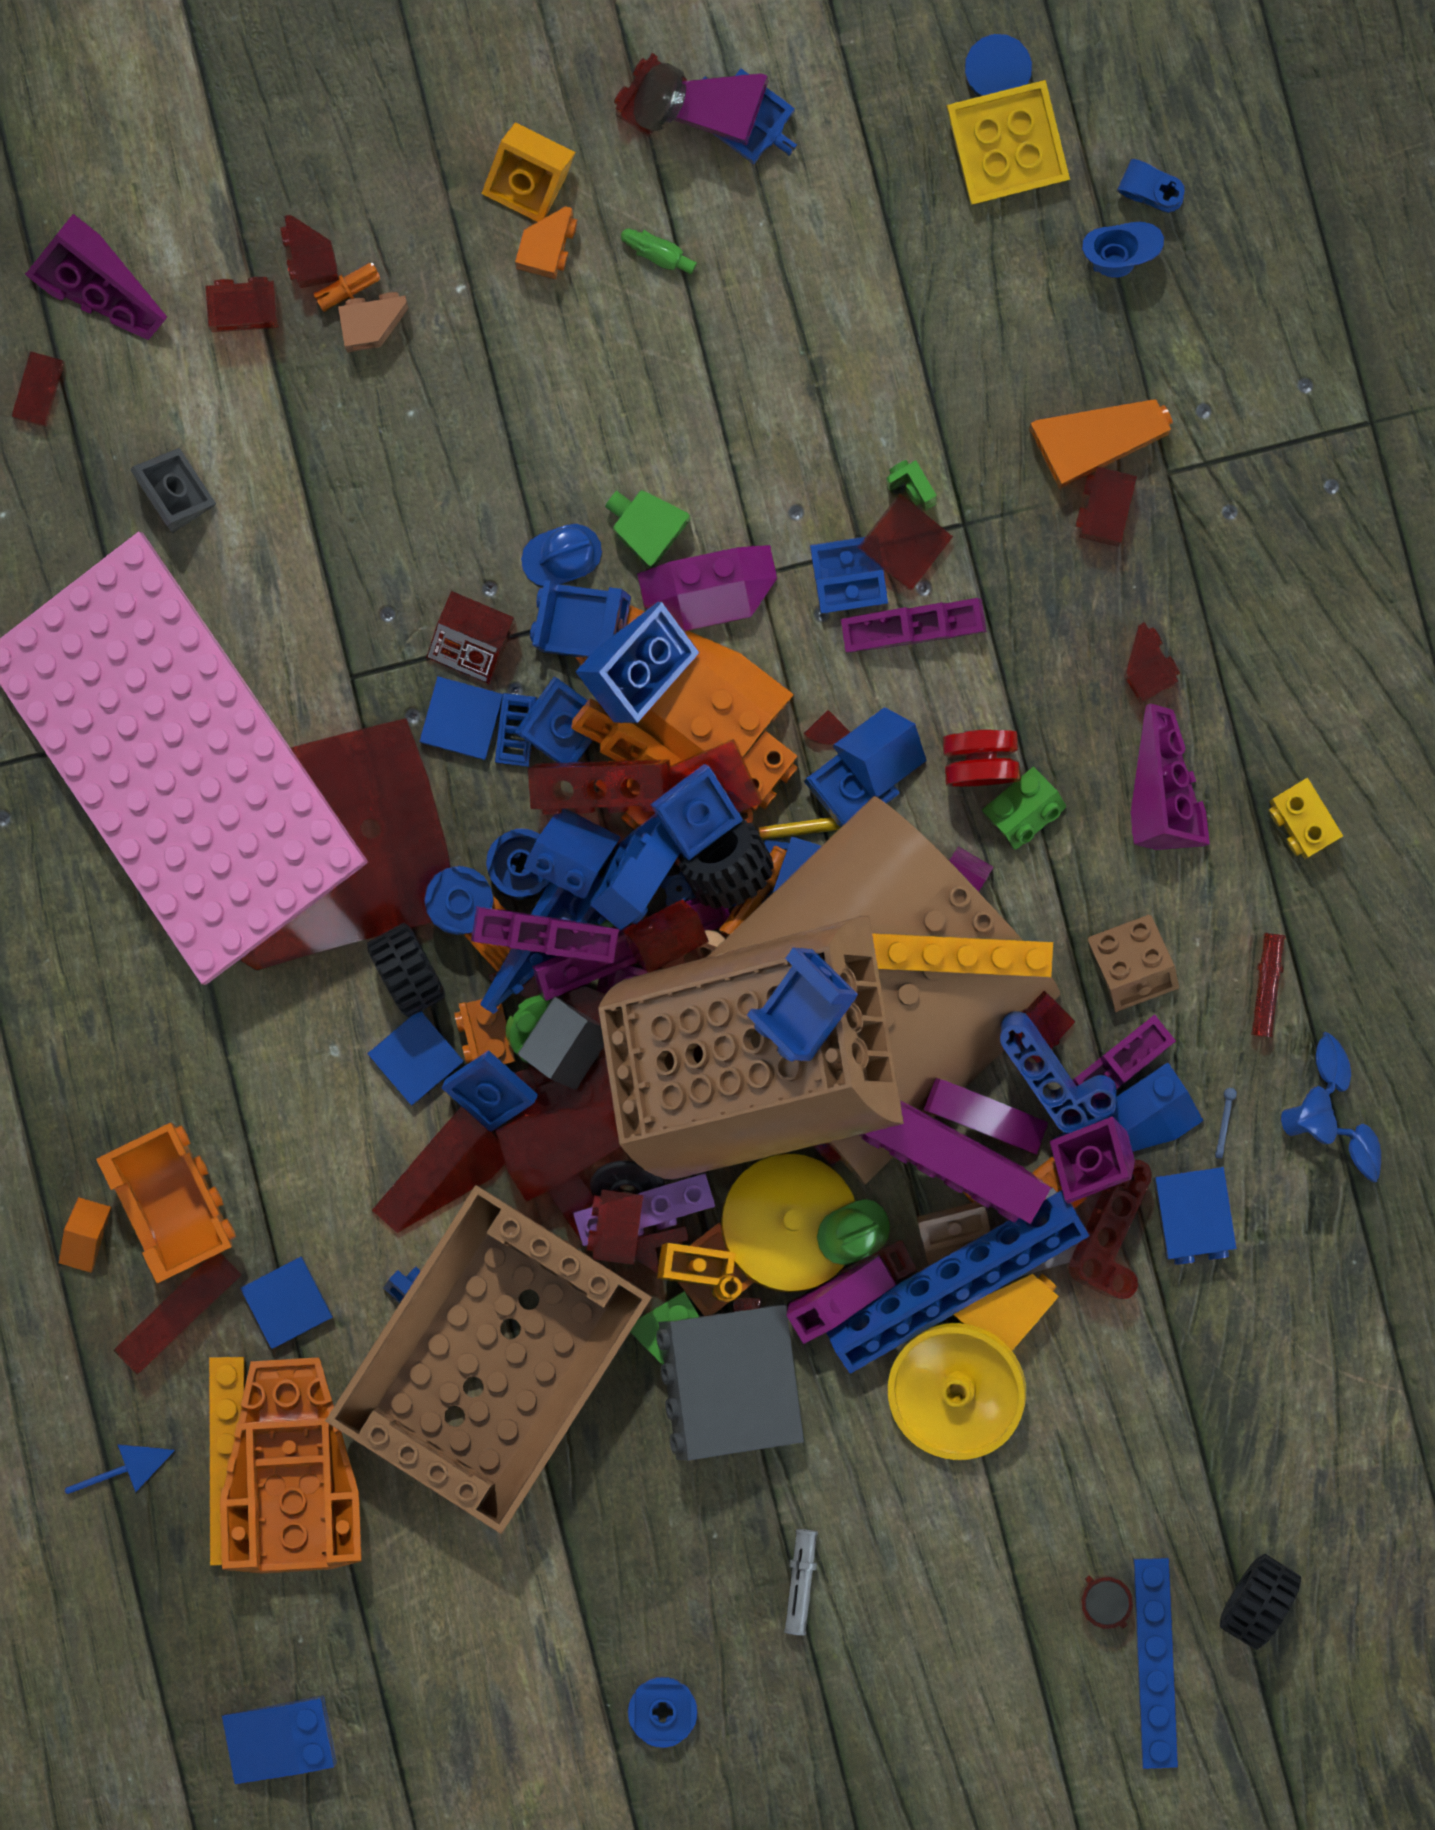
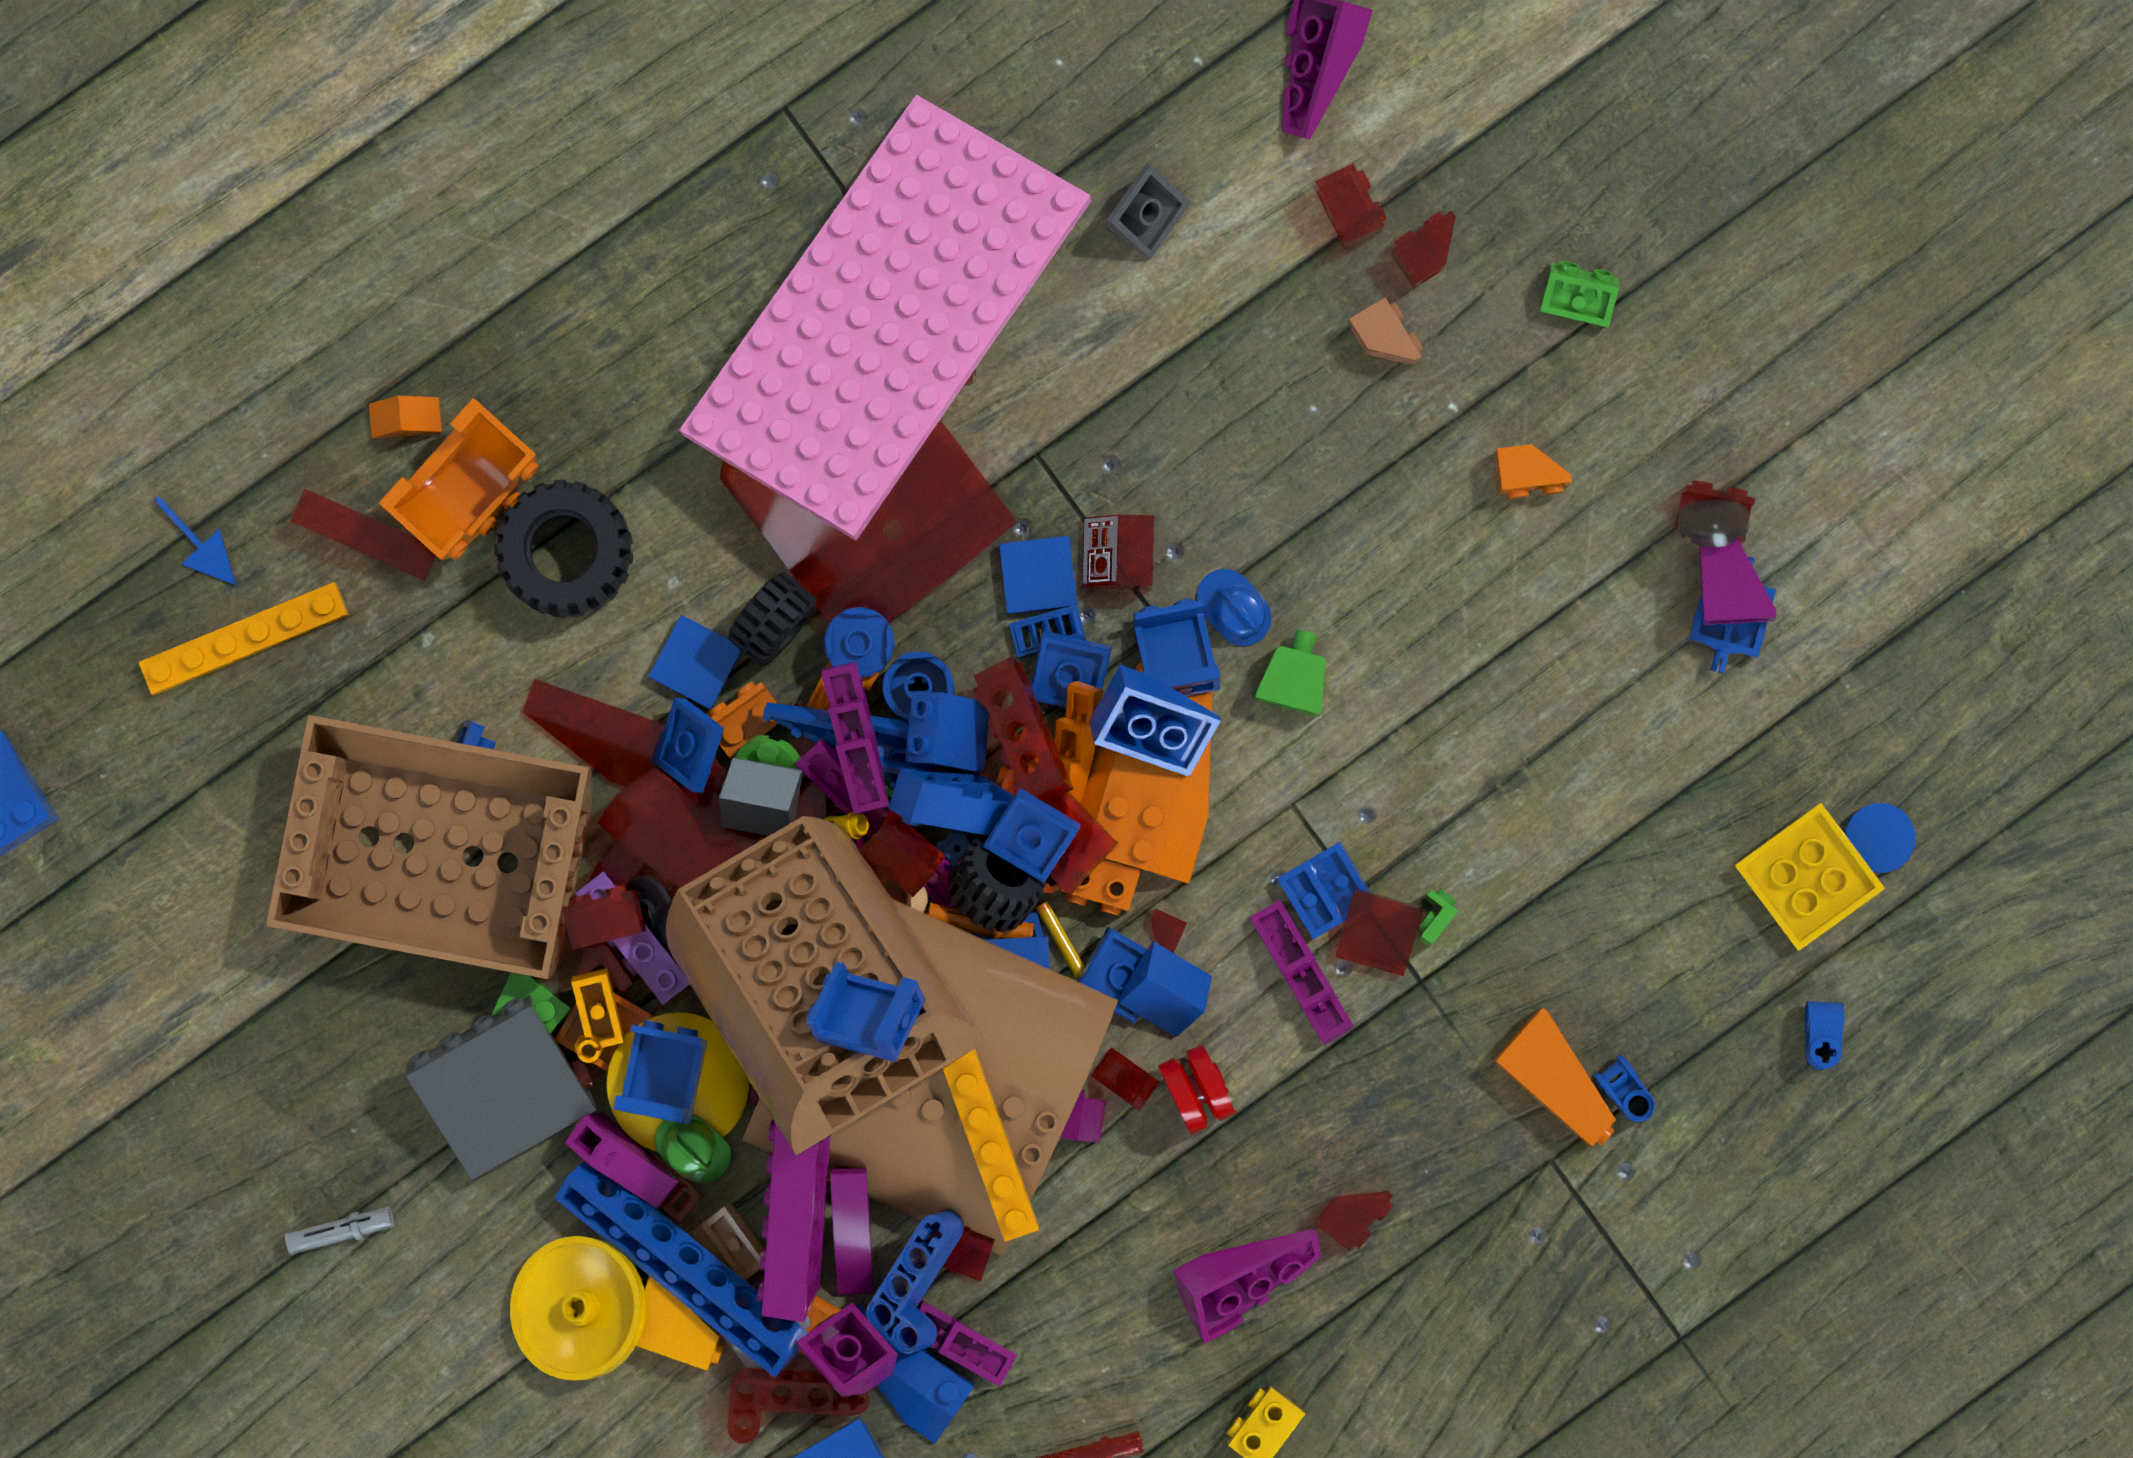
camera: 70 degrees right, 0 degrees up
clear red plate [12,351,65,427] -> none
orange wedge [220,1357,362,1574] -> none
blue tile [240,1256,333,1349] -> none
orange axle [313,263,380,312] -> none
light orange slope [481,122,576,222] -> none
bright green piece [621,228,697,274] -> none
blue plate [628,1677,697,1748] -> none
magenta wedge [637,545,777,632] -> none
bright green bracket [982,766,1066,850] -> none
clear red brick [1075,467,1137,547] -> none
blue piece [1082,222,1164,278] -> none
medium nougat bracket [1088,915,1179,1012] -> none
none -> black tyre [494,480,633,618]
none -> blue panel [613,1020,708,1125]
none -> yellow pin [824,811,869,839]
none -> clear red slope [1091,1047,1160,1111]
none -> bright green bracket [1540,261,1619,328]
none -> blue piece [1592,1054,1655,1122]

